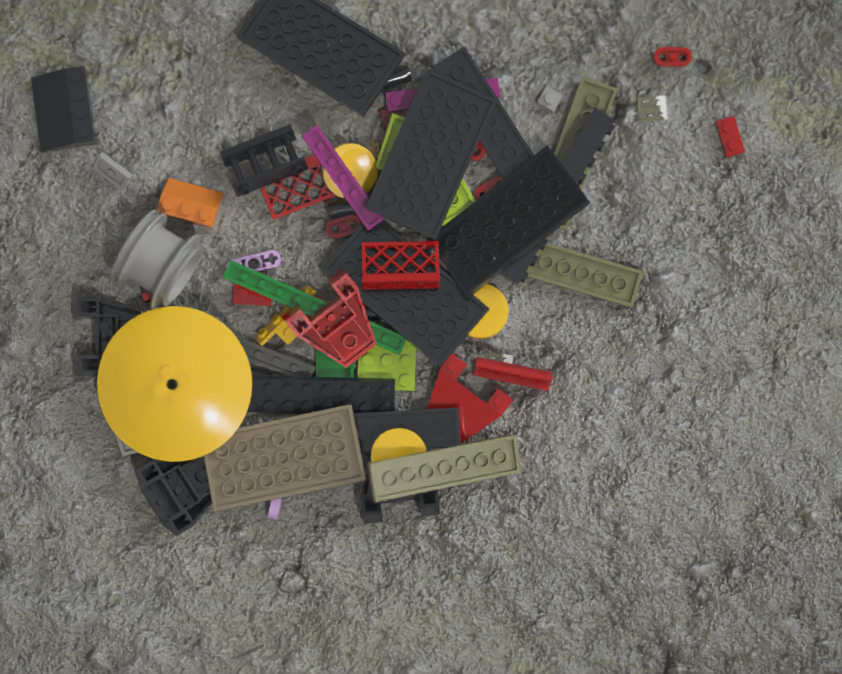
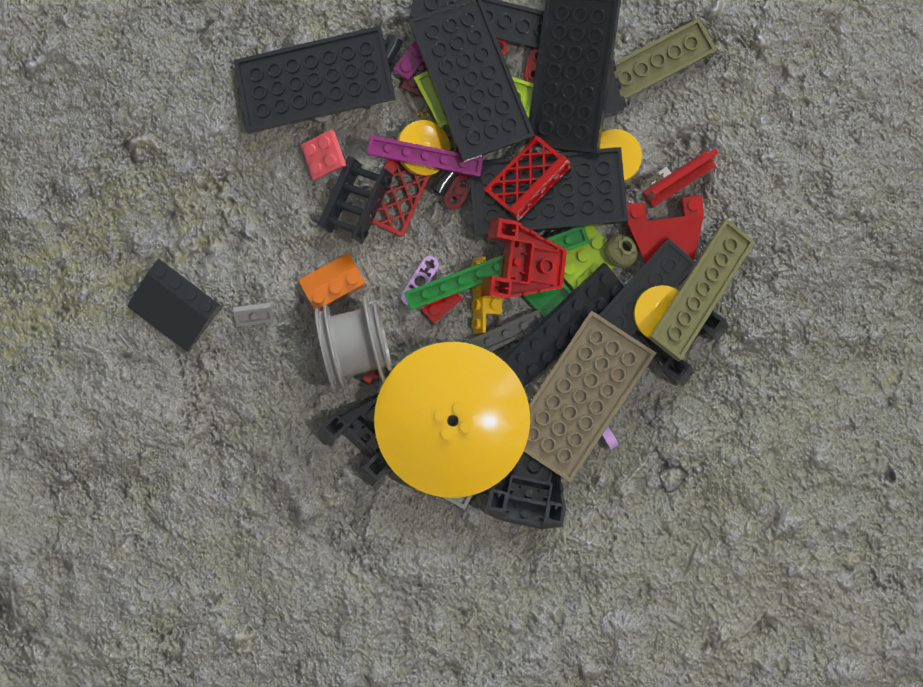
camera: 45 degrees left, 0 degrees up
none -> coral plate [301,130,346,180]
none -> olive piece [604,234,638,268]

